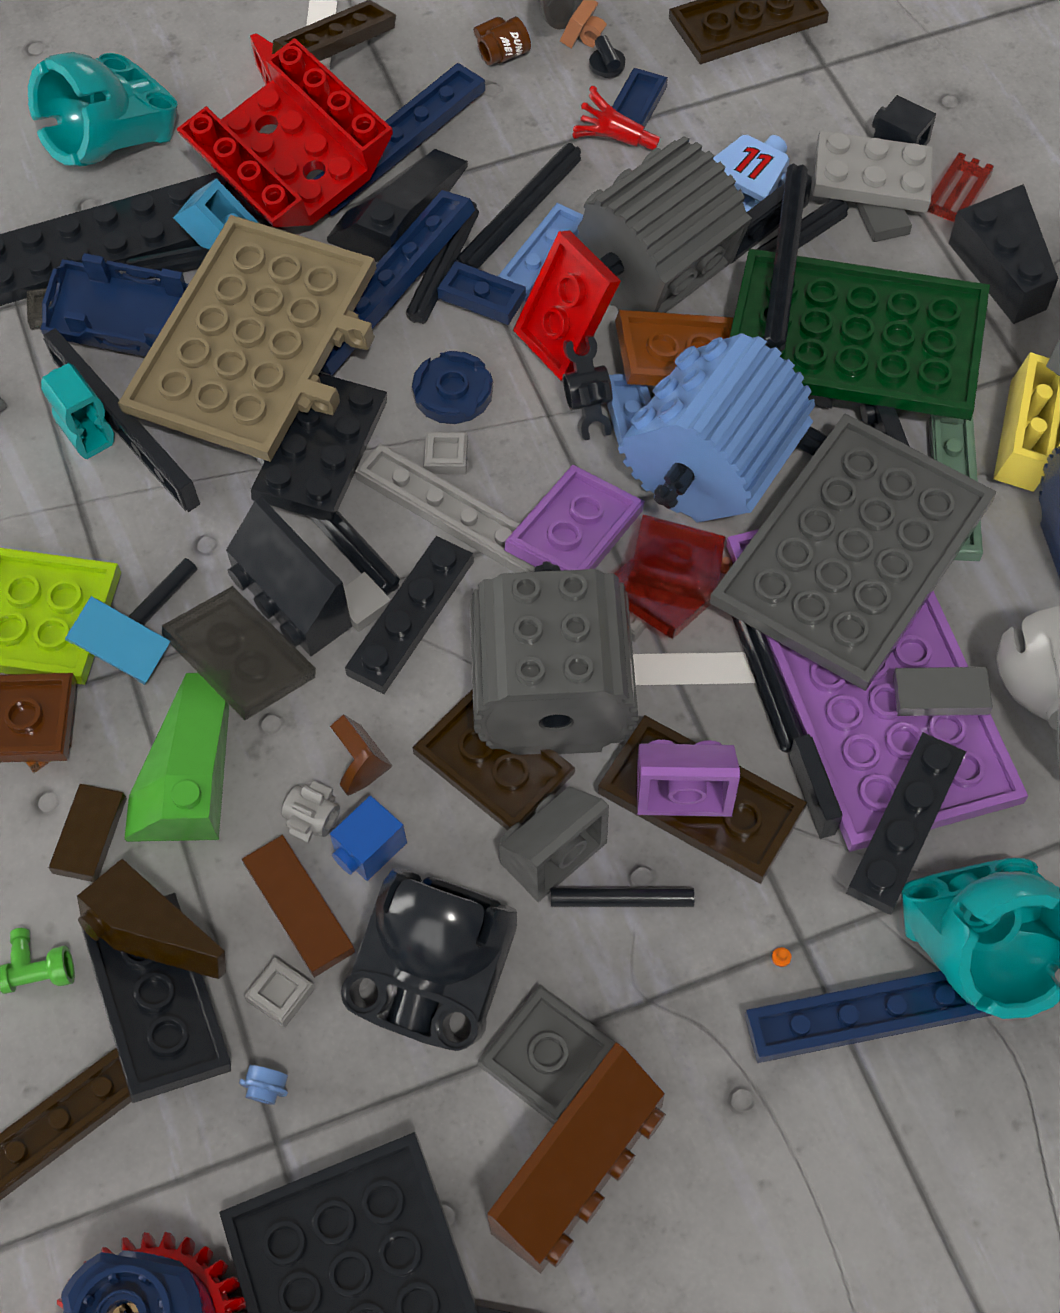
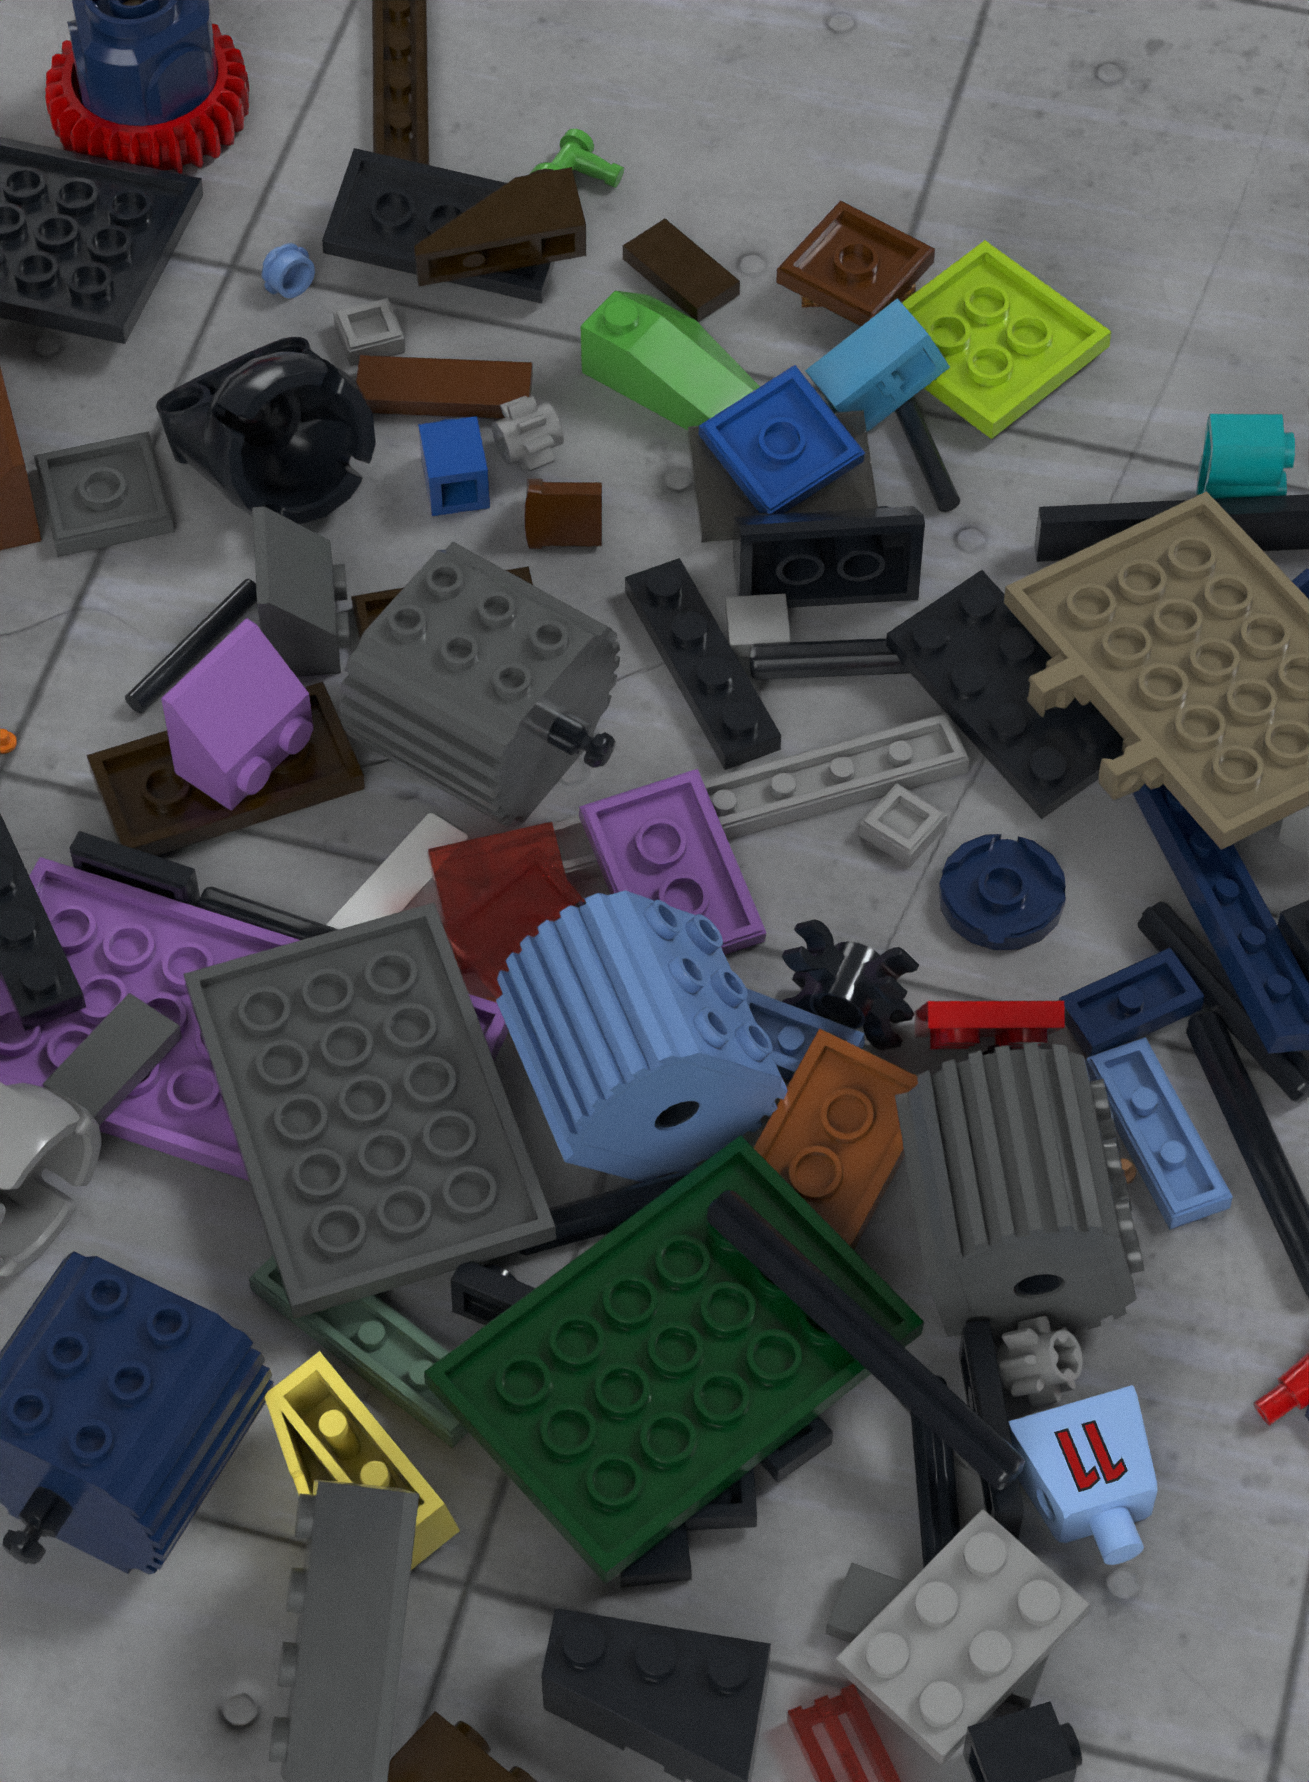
camera: 125 degrees right, 5 degrees down
none -> blue tile [698,365,865,514]

